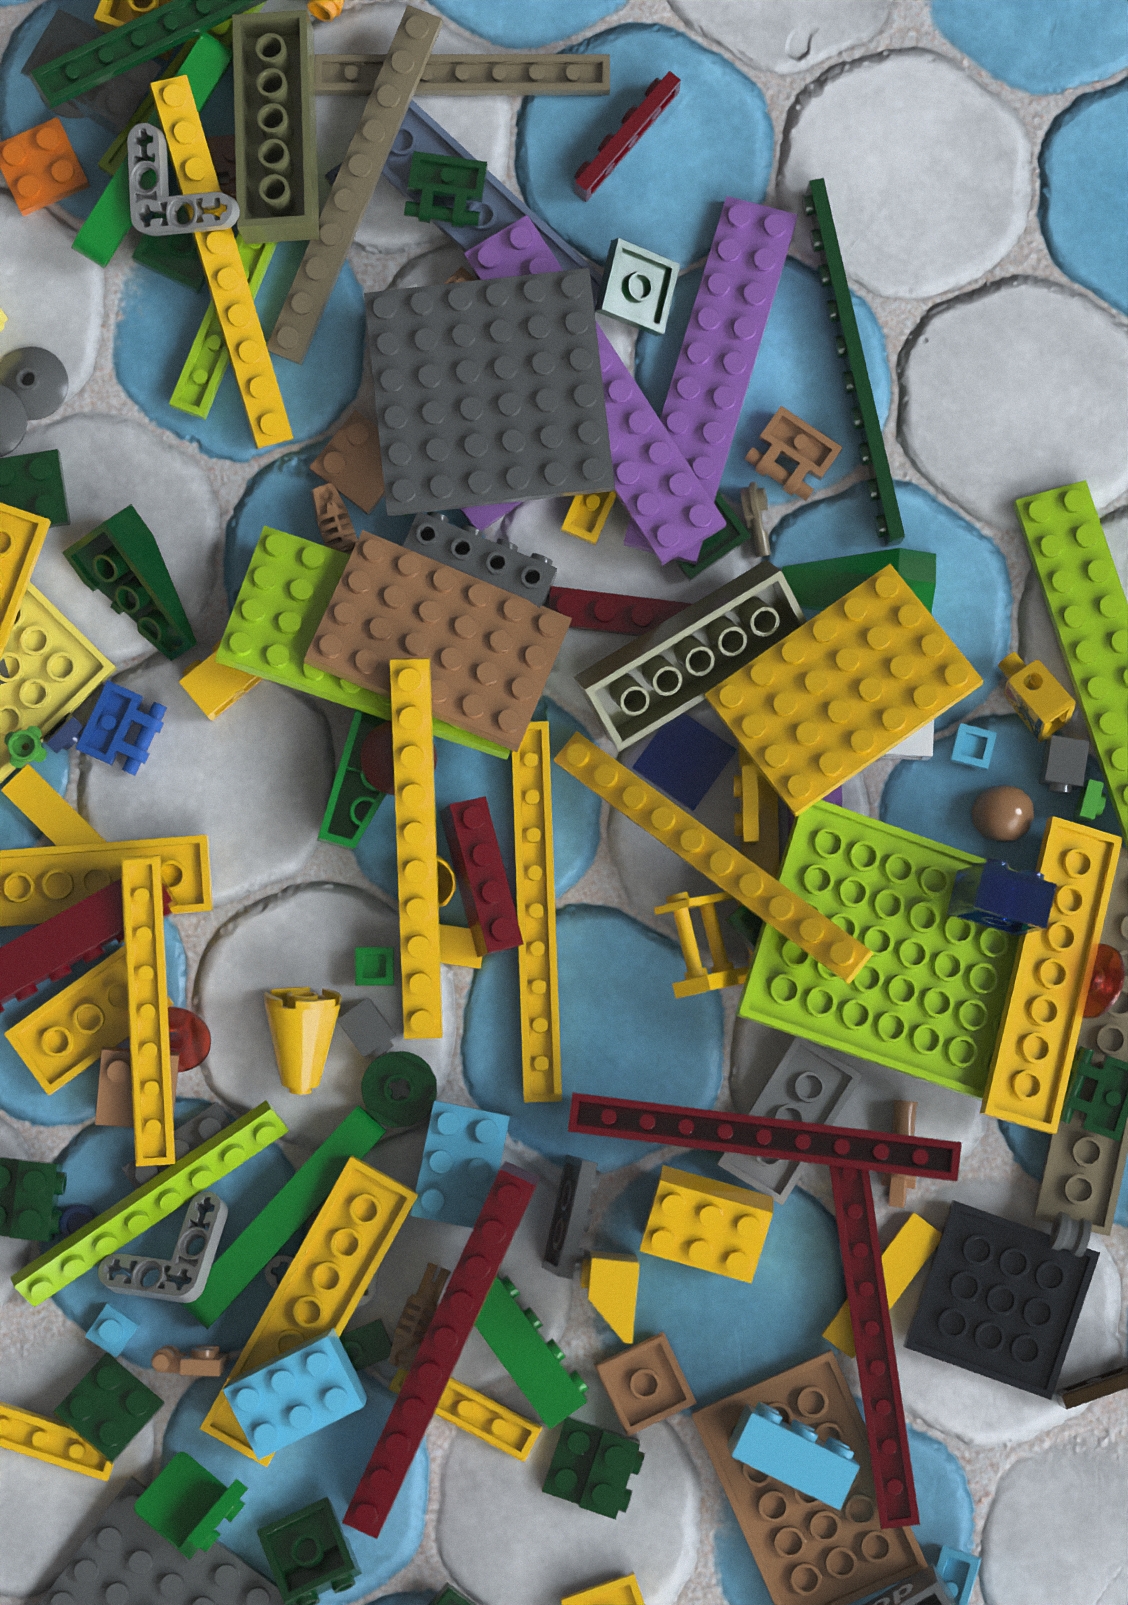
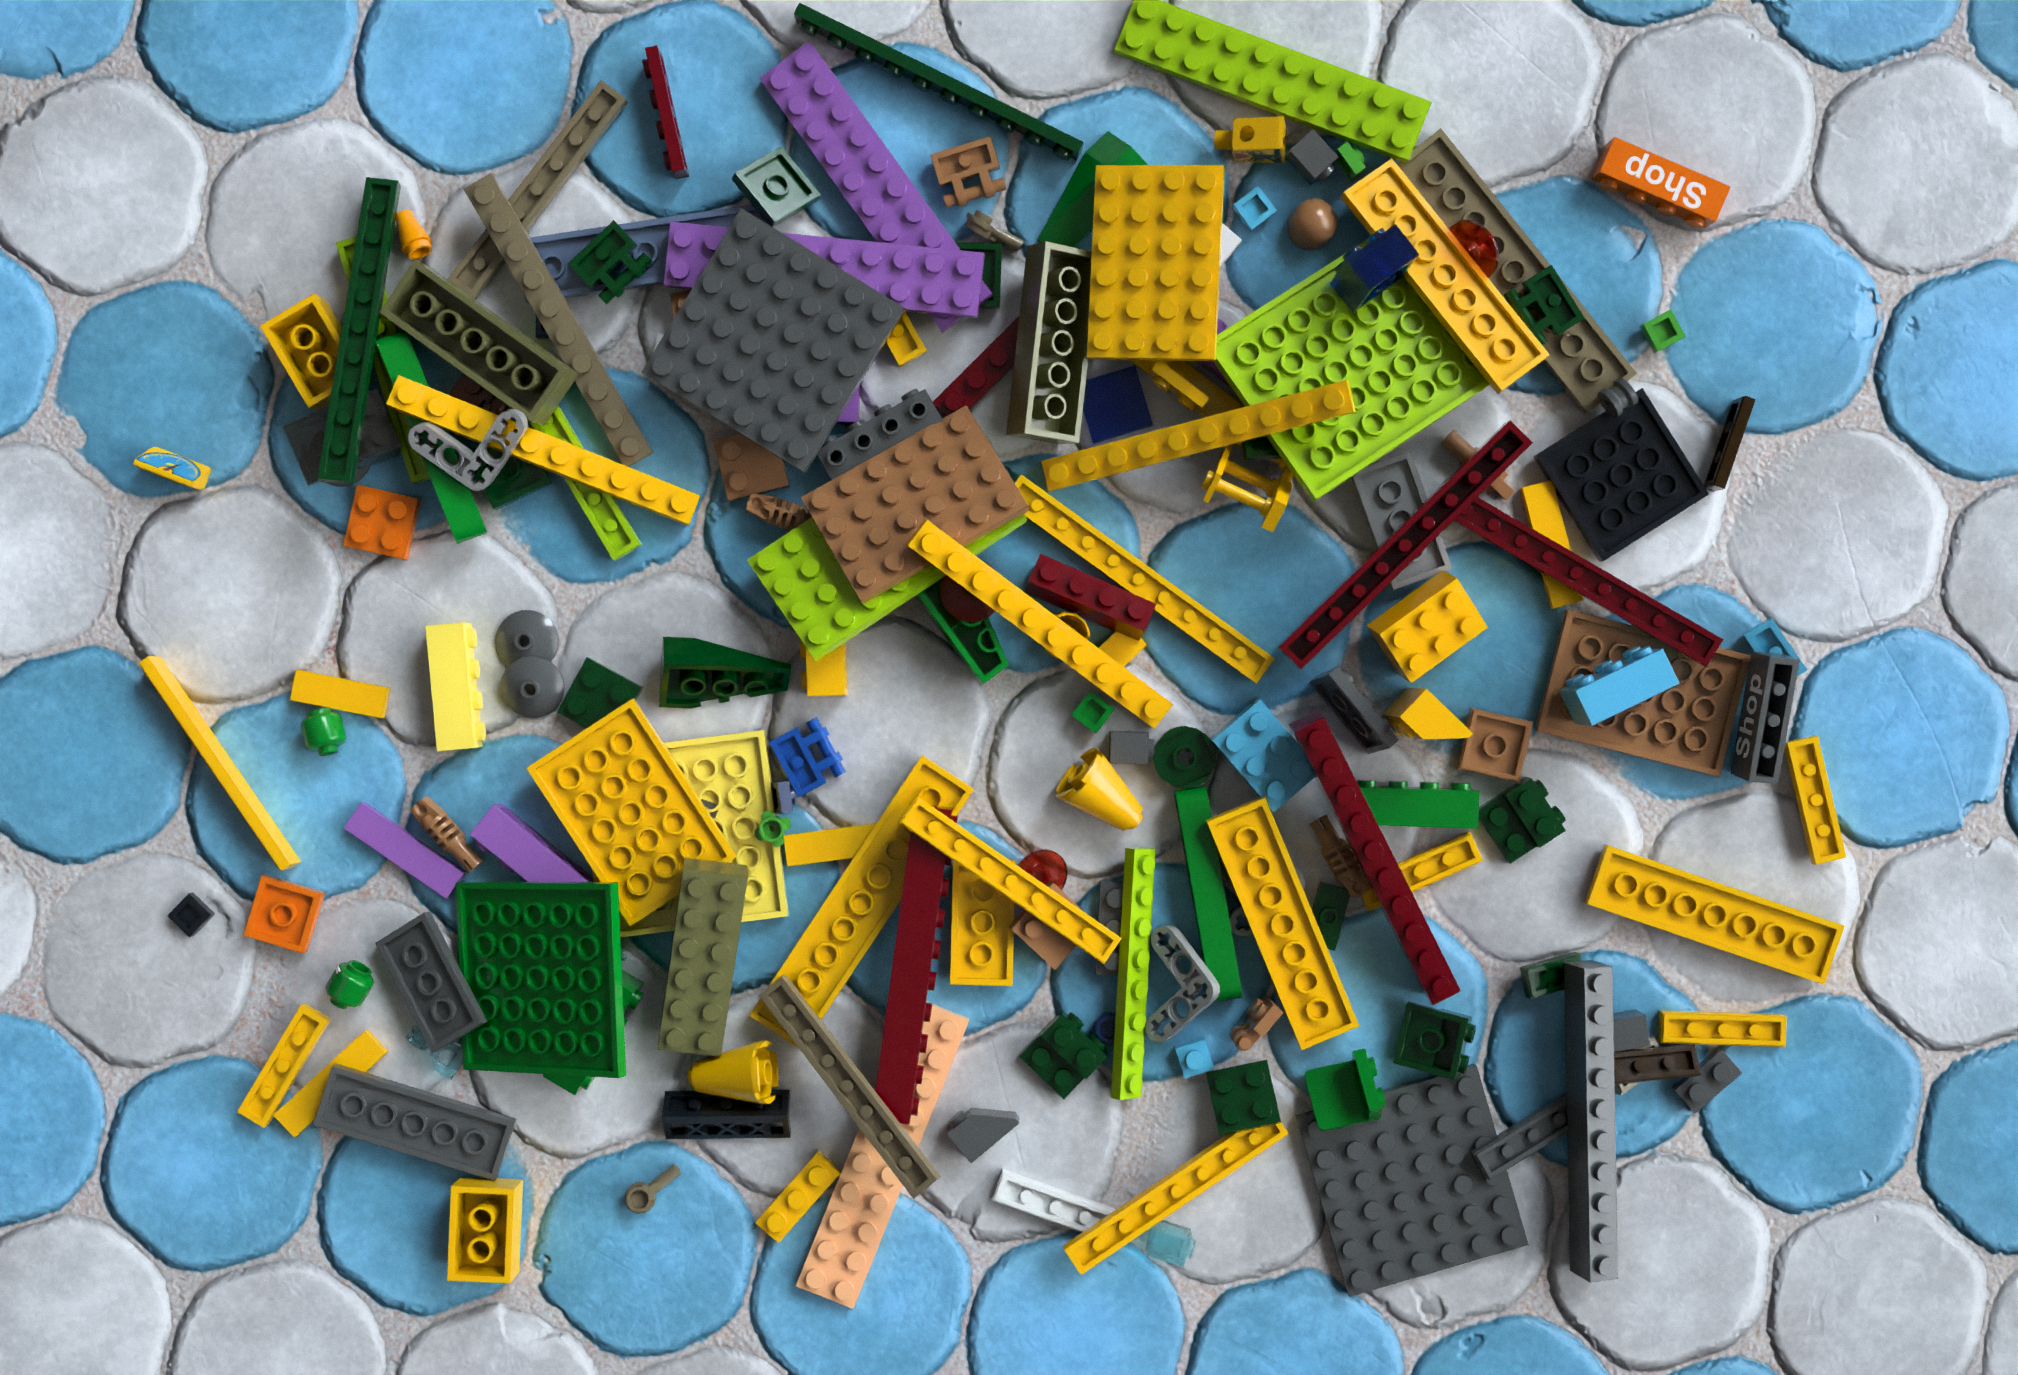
camera: 50 degrees left, 5 degrees up
medium azure brick [222,1328,368,1460] -> none

